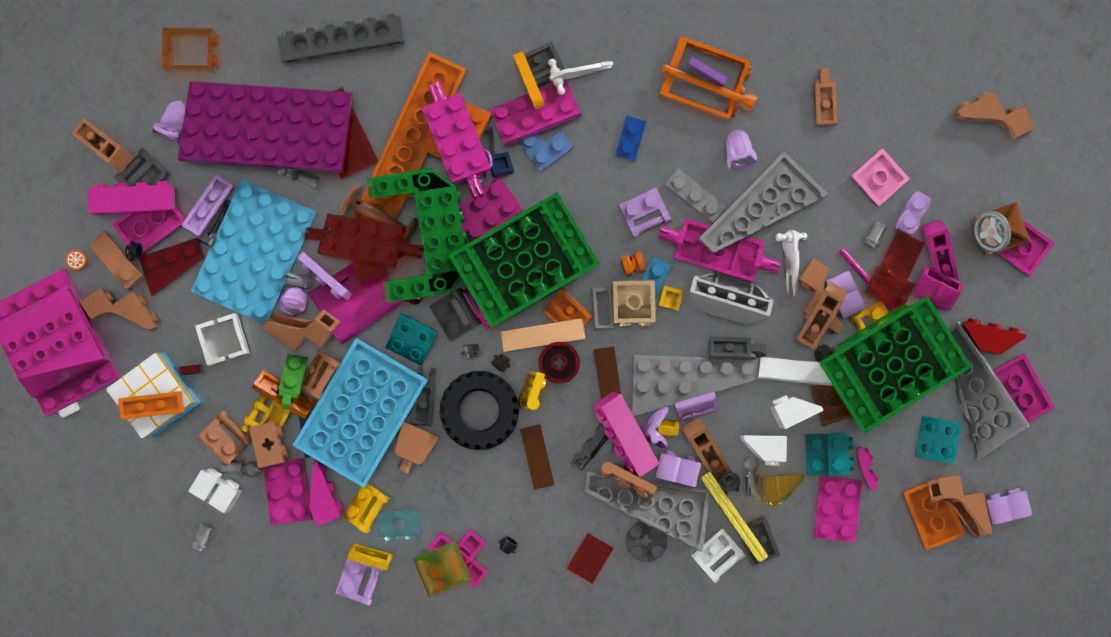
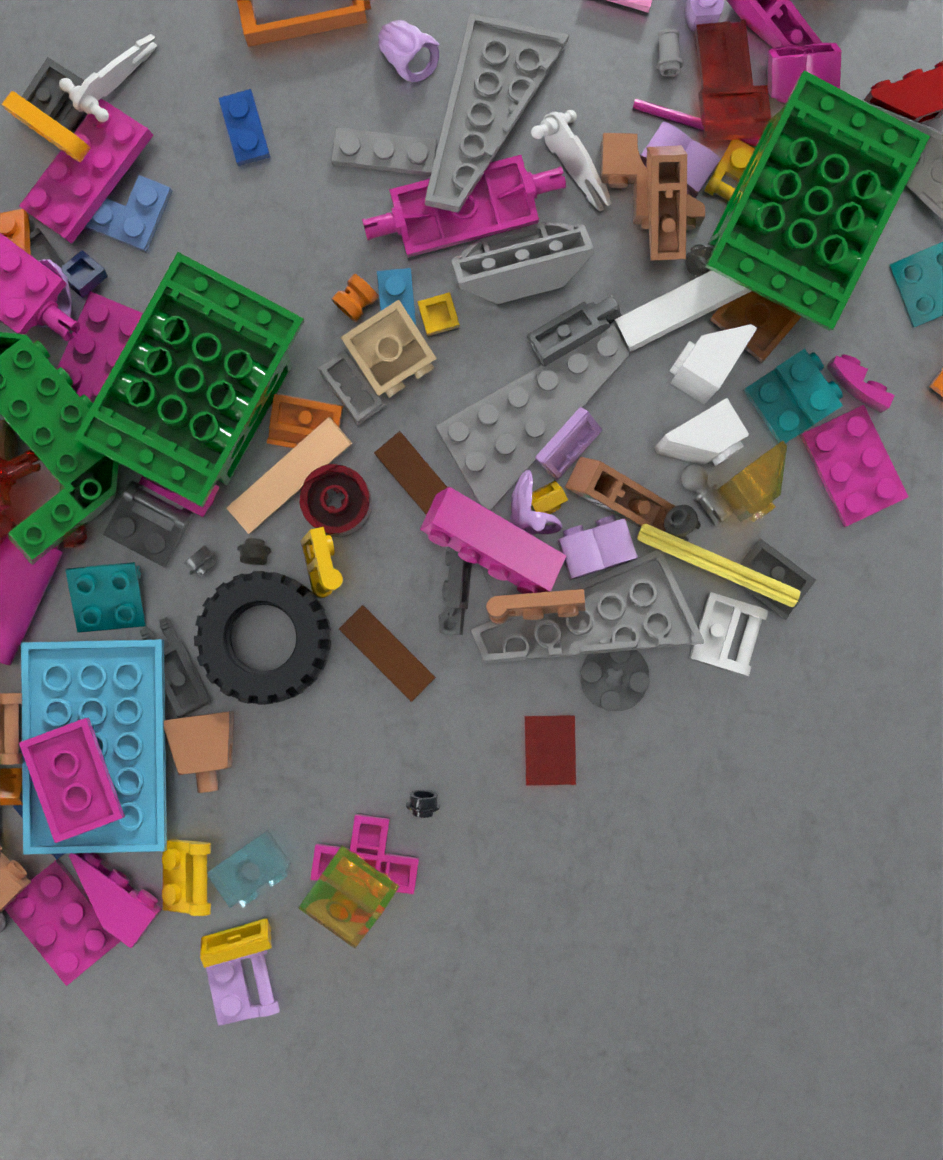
camera: 40 degrees left, 0 degrees up
lavender plate [619,188,672,238] -> none
none -> dark pink plate [19,717,125,843]

